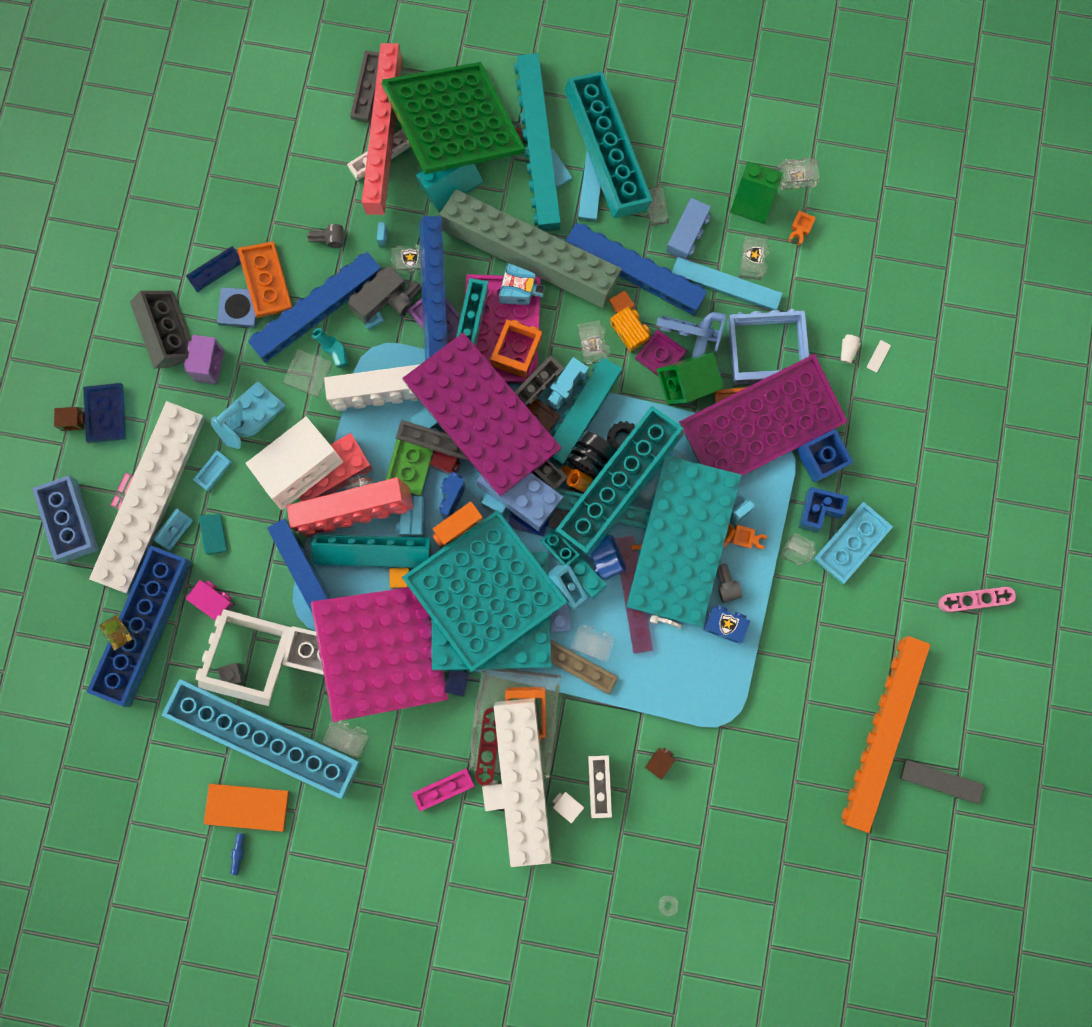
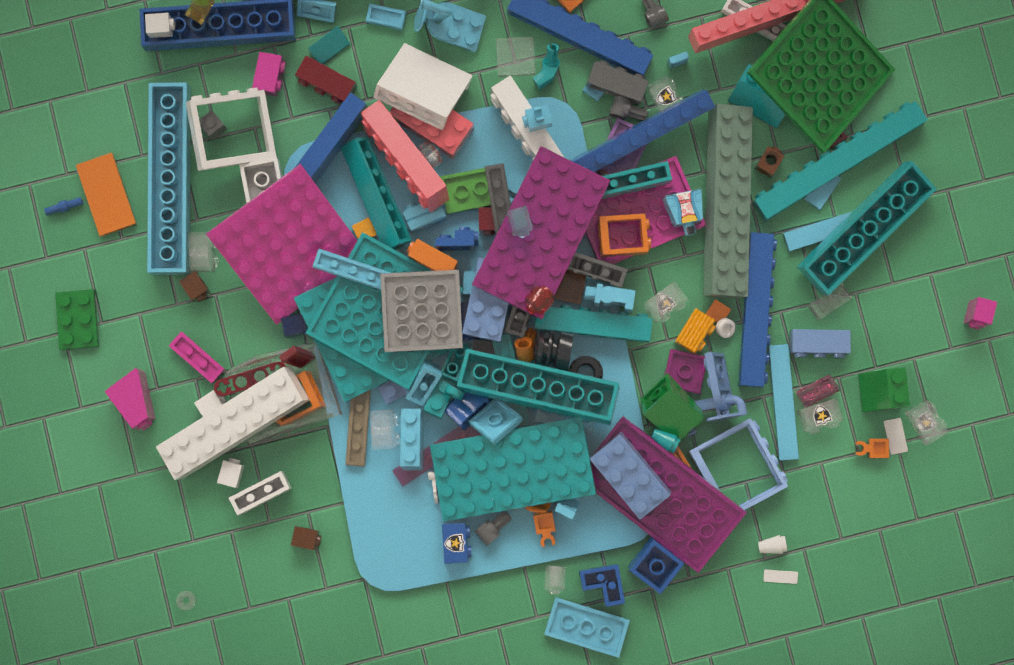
camera: 65 degrees right, 5 degrees up
none -> green plate [55,289,99,350]
none -> dark pink slope [104,368,155,431]
none -> white brick [145,13,175,38]
none -> reddish brown brick [179,271,210,302]
none -> dark red tile [279,346,315,369]
none -> dark red brick [295,56,357,105]
none -> medium azure tile [312,249,391,290]
none -> light grey plate [380,270,463,352]
none -> medium azure brick [400,409,424,471]
none -> teal tile [445,385,465,400]
none -> medium azure tile [468,399,523,445]
none -> clear light blue brick [506,206,533,238]
none -> medium azure brick [522,104,552,132]
none -> clear red head [525,285,554,315]
none -> medium blue brick [590,432,671,519]
none -> teal cone [651,429,681,453]
none -> white tile [716,318,735,338]
none -> reddish brown brick [754,146,784,178]
none -> clear pink plate [795,374,840,408]
none -> white sticker [884,418,908,455]
none -> dark pink brick [964,297,997,330]

